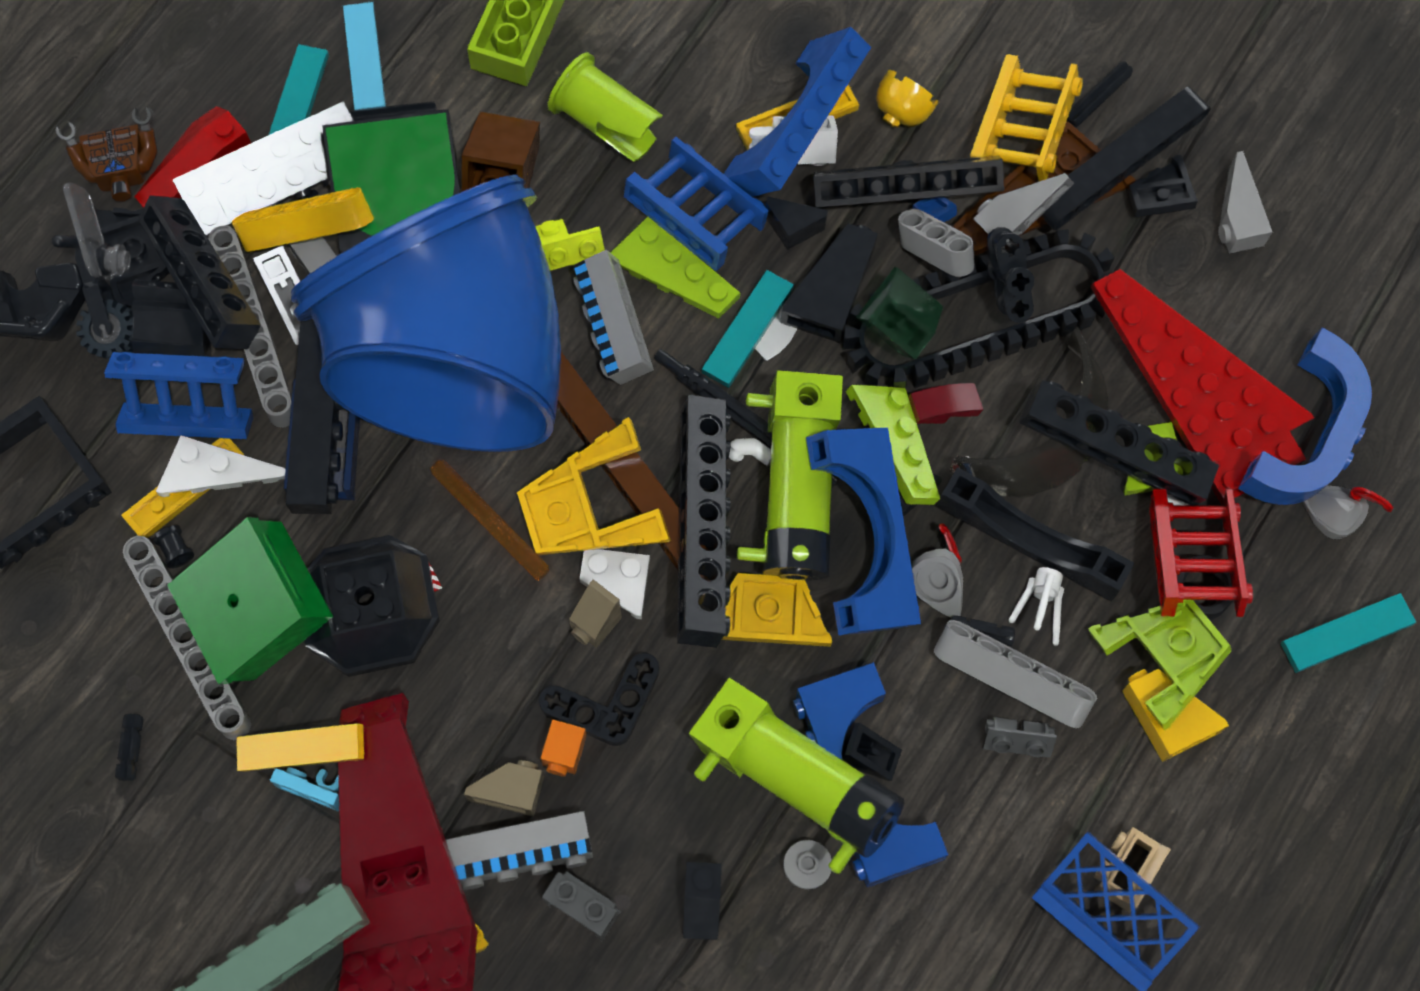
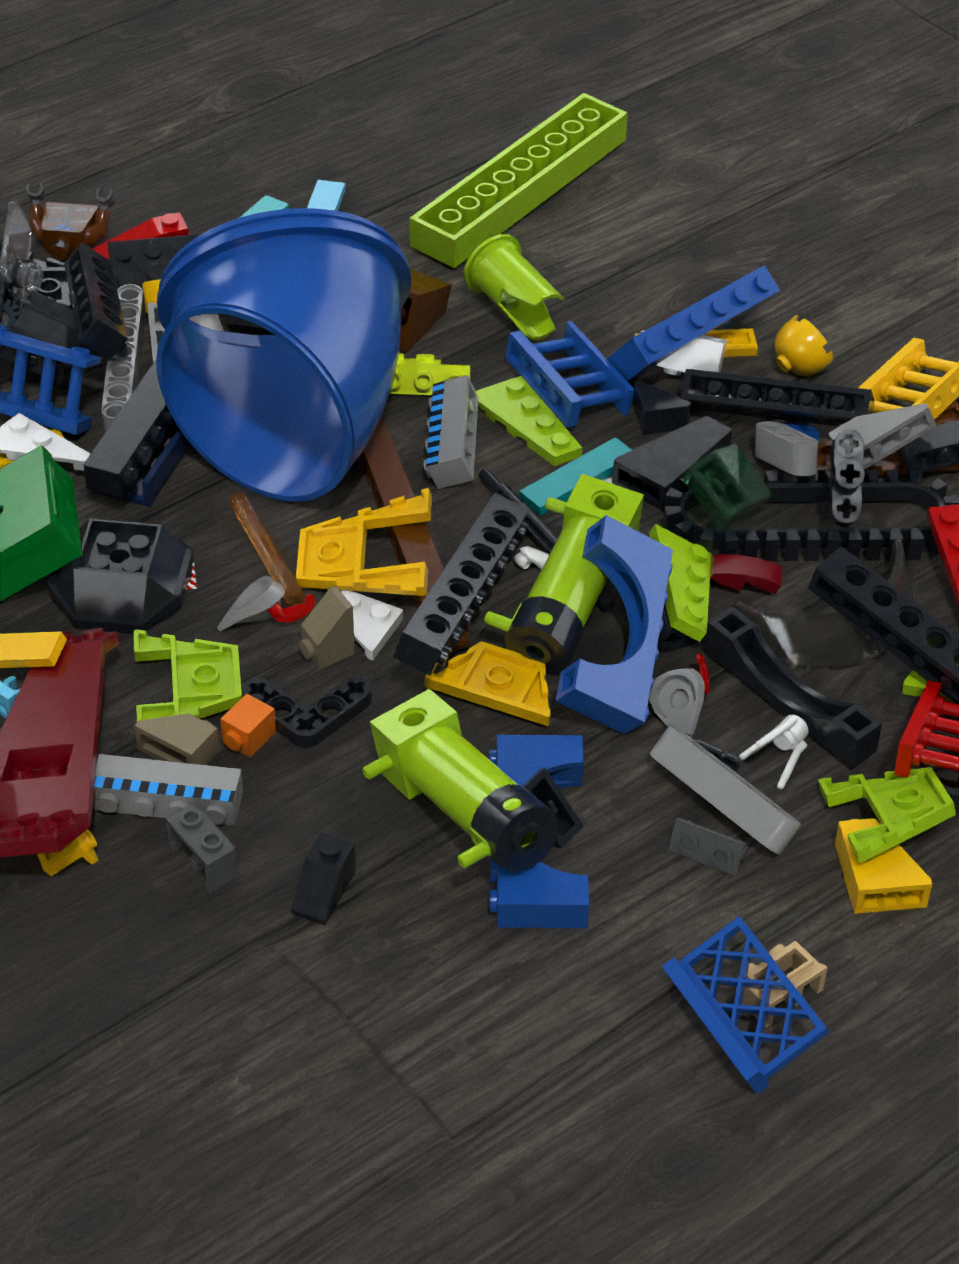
camera: 20 degrees right, 25 degrees down
light grey piece [784,840,832,889] -> none
none -> lime wing [134,630,242,722]
none -> light grey piece [217,576,315,632]

